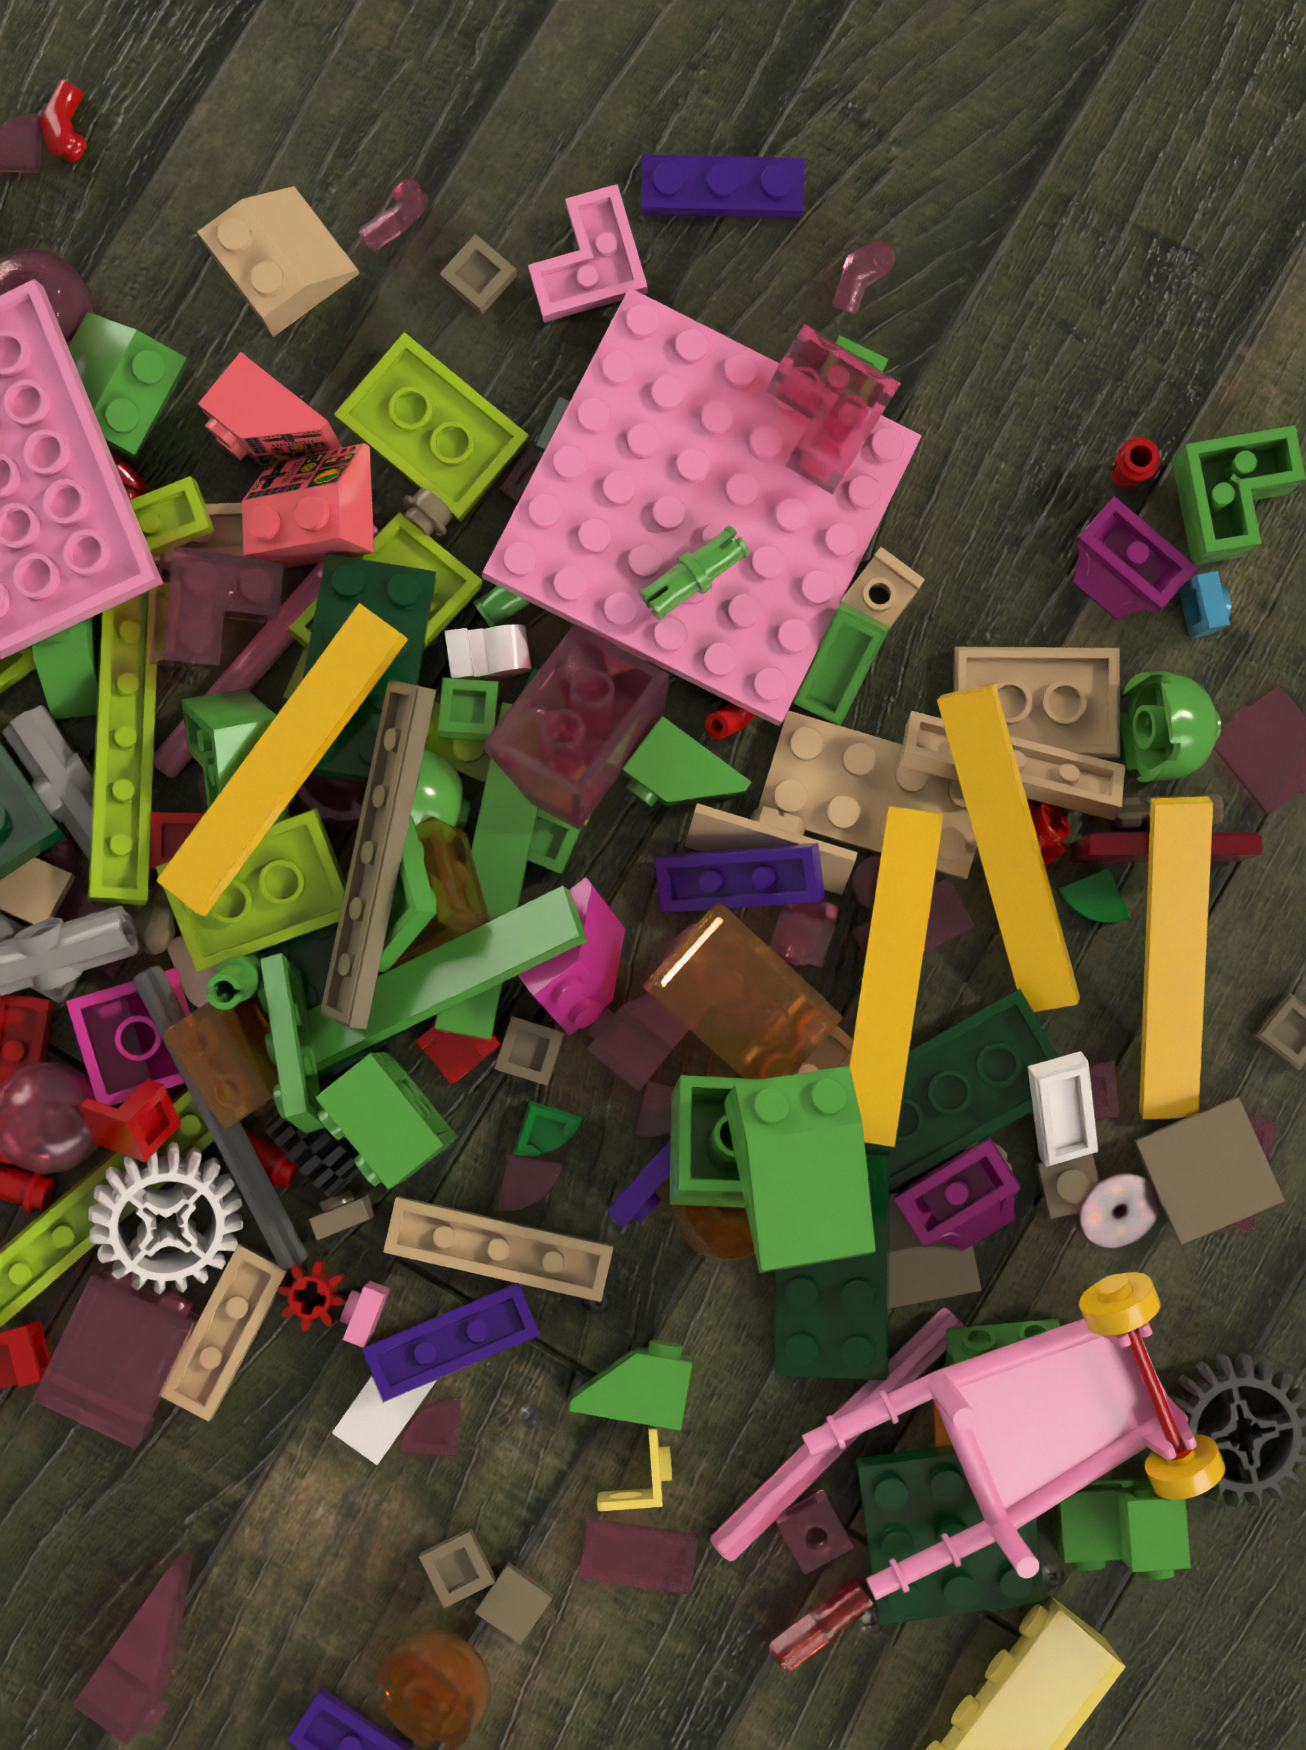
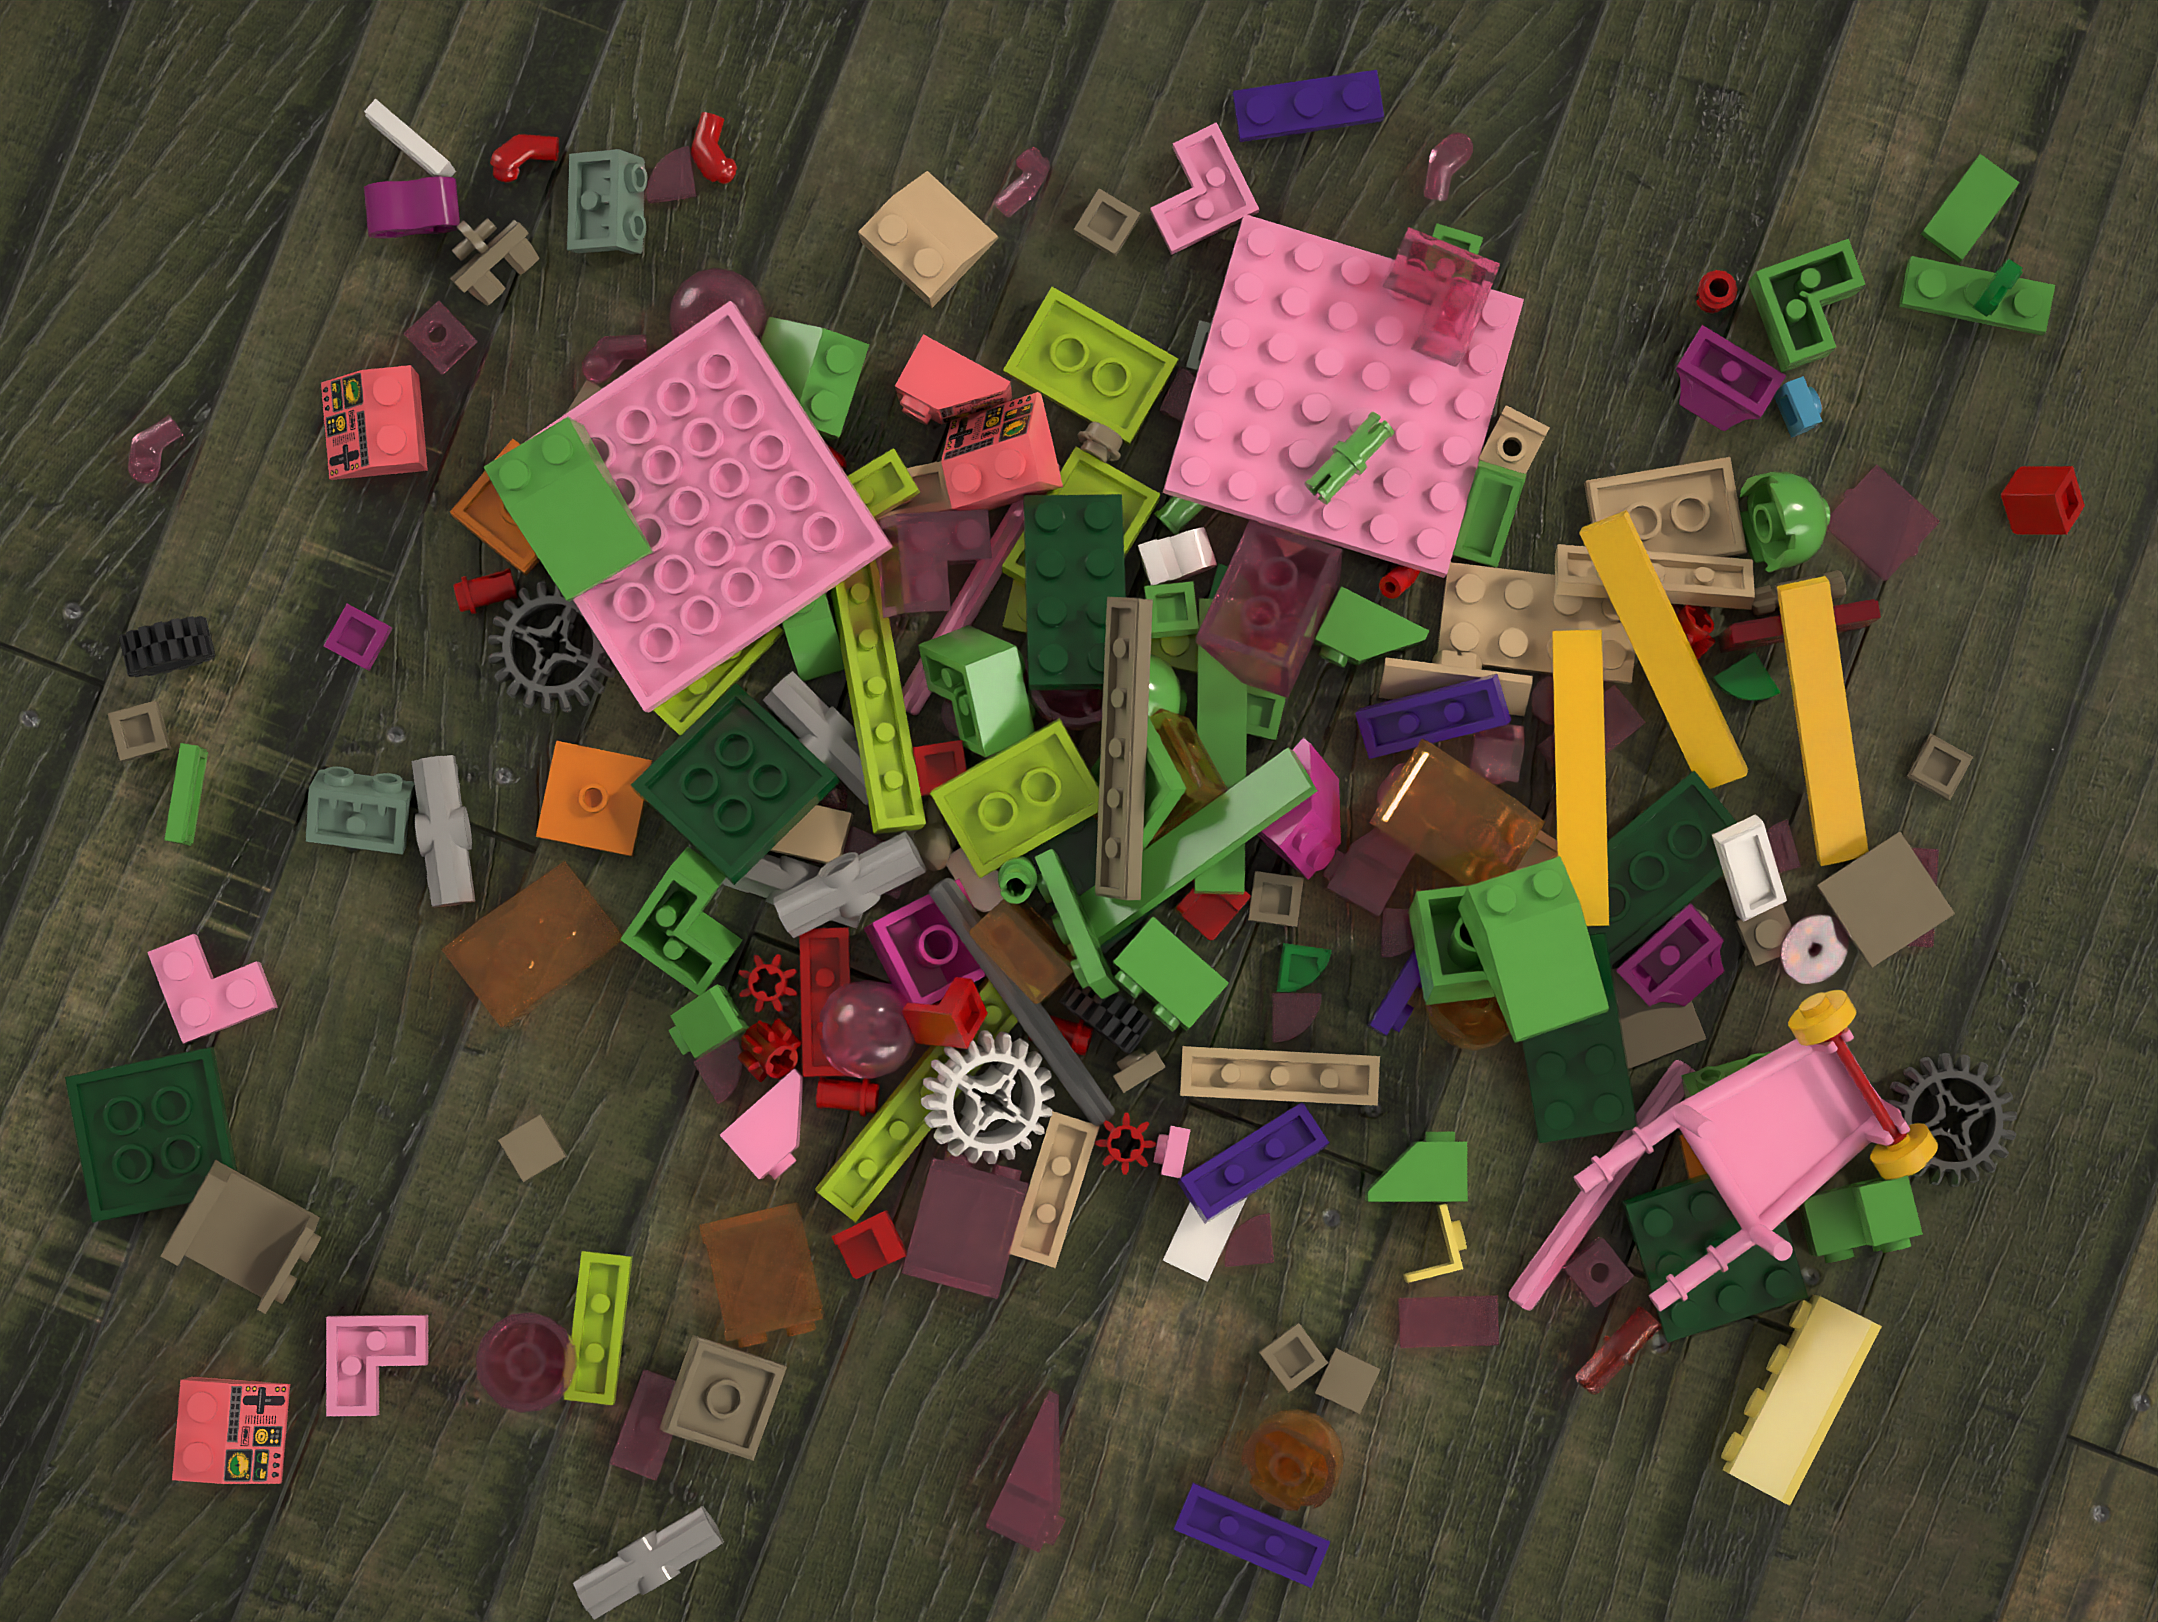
camera: 10 degrees left, 0 degrees up
yellow tile [156,603,408,917] -> none

